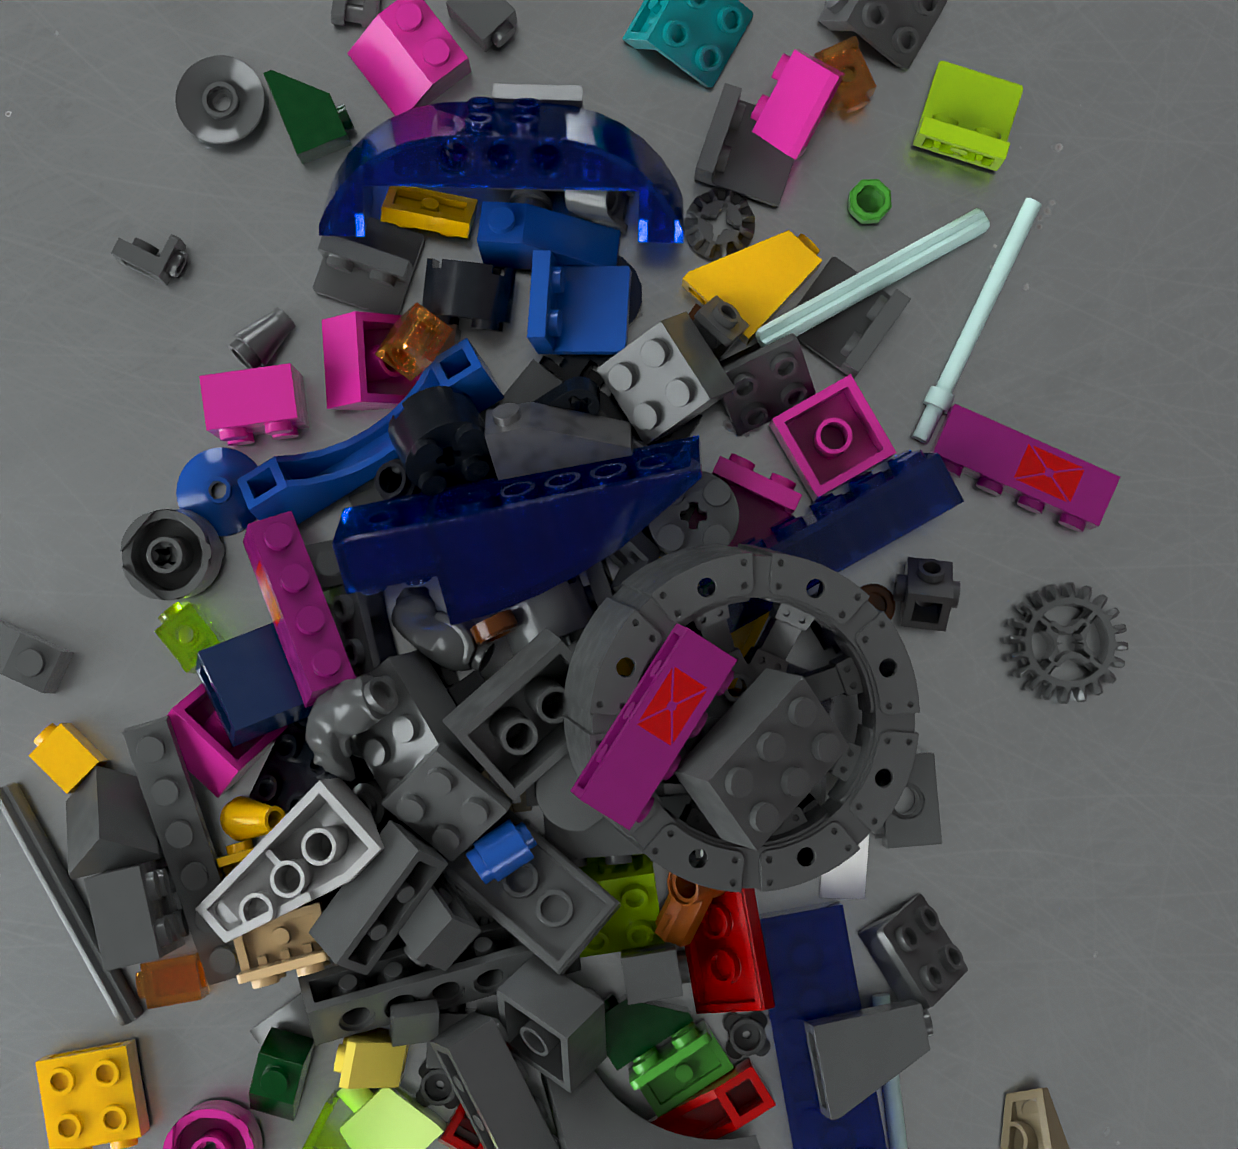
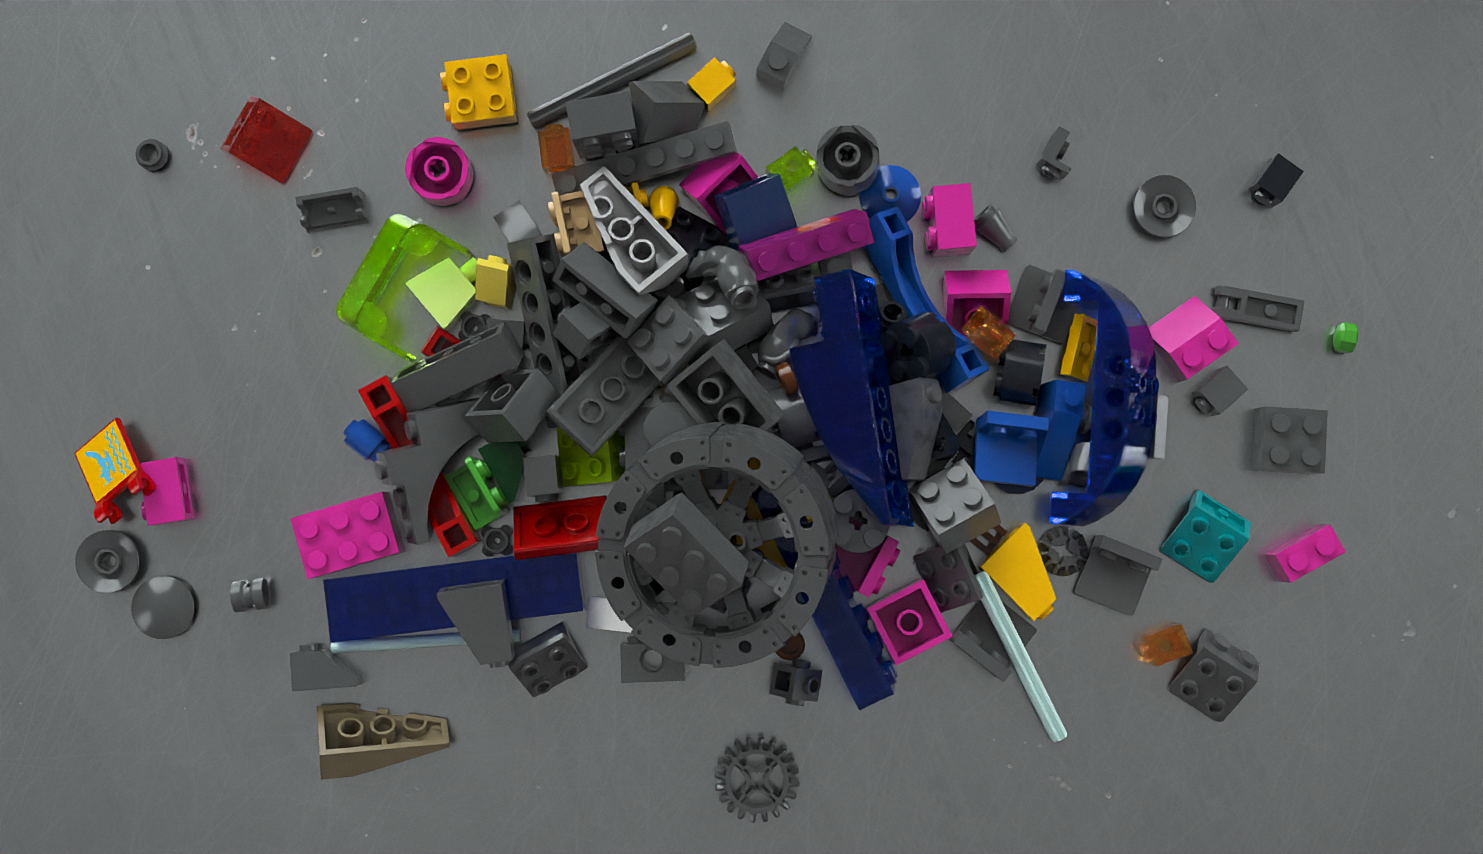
camera: 90 degrees right, 0 degrees up
dark green slope [249,1027,314,1121] -> none
dark green slope [263,70,354,165] -> none
dark grey tile [390,999,439,1047] -> none
blue brick [465,819,538,885] -> none
magenta brick [570,623,737,831] -> none
dark orange piece [655,859,725,947] -> none
dark grey bracket [693,295,750,362] -> none
dark pink slope [750,49,845,160] -> none
bright green tile [848,179,892,224] -> none
lime bracket [912,61,1023,171] -> none
light aqua bar [912,198,1042,444] -> none
magenta brick [928,404,1120,533] -> none

